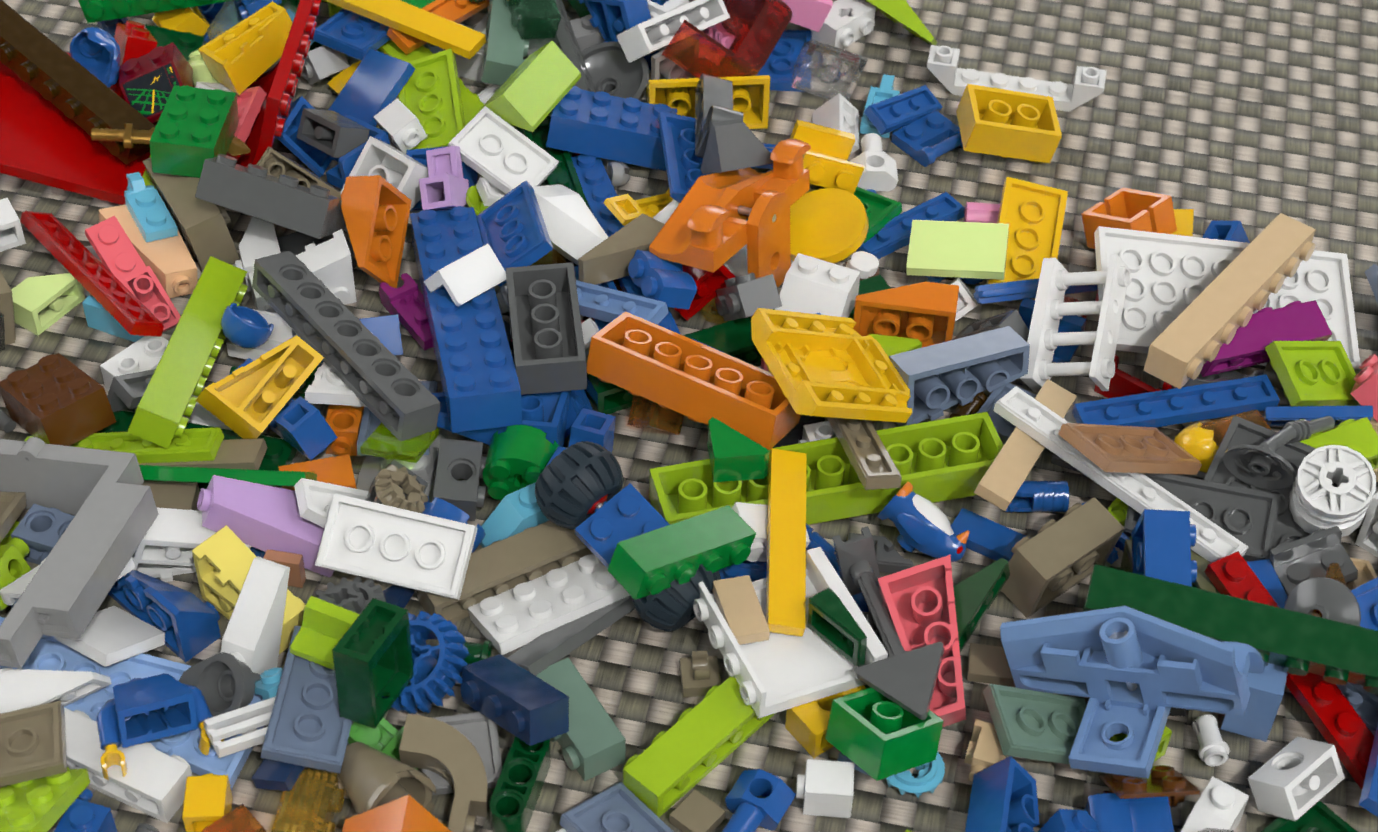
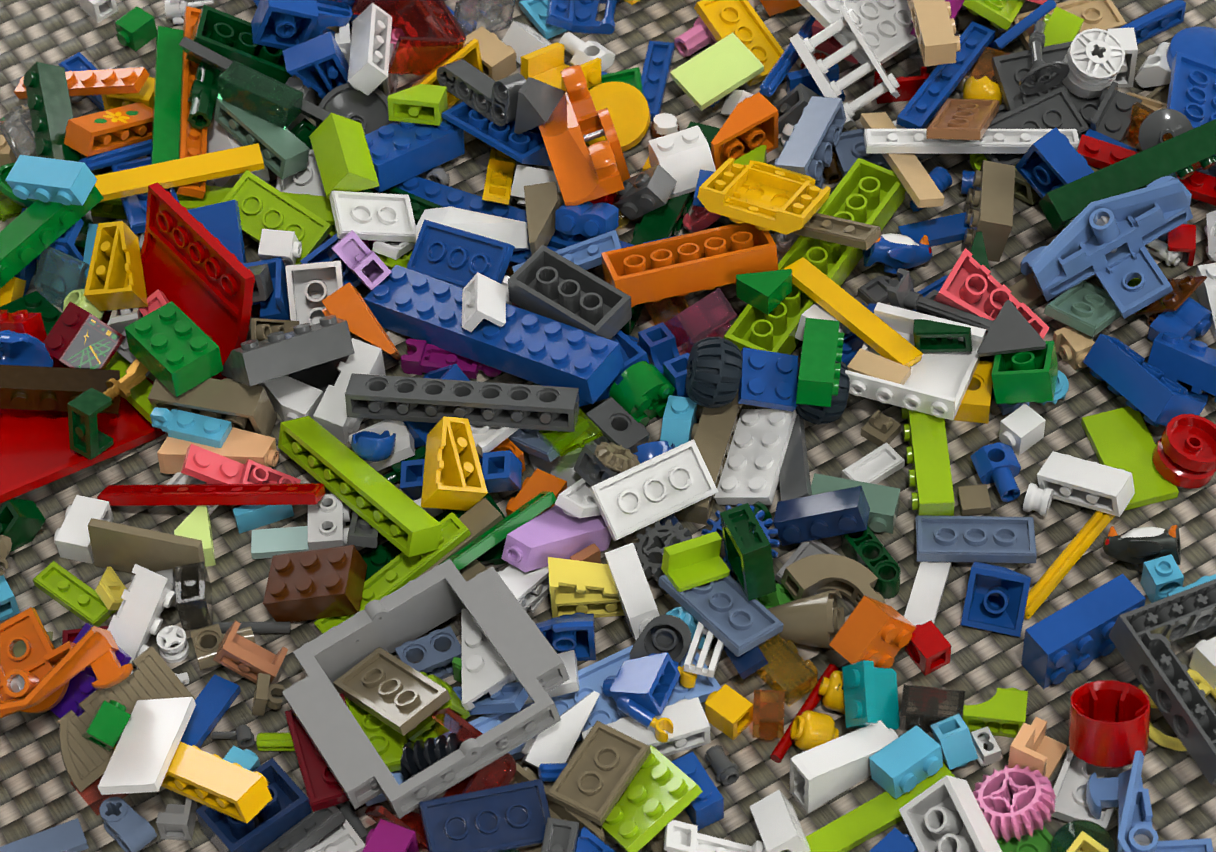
camera: 40 degrees left, 5 degrees up
none -> dark green panel [67,387,114,460]
none -> light aqua tile [251,526,309,559]
none -> lime slope [387,84,448,126]
none -> tan brick [459,26,517,81]
none -> clear pink brick [664,288,737,353]
none -> white tile [842,443,905,484]
none -> red panel [1166,224,1196,266]

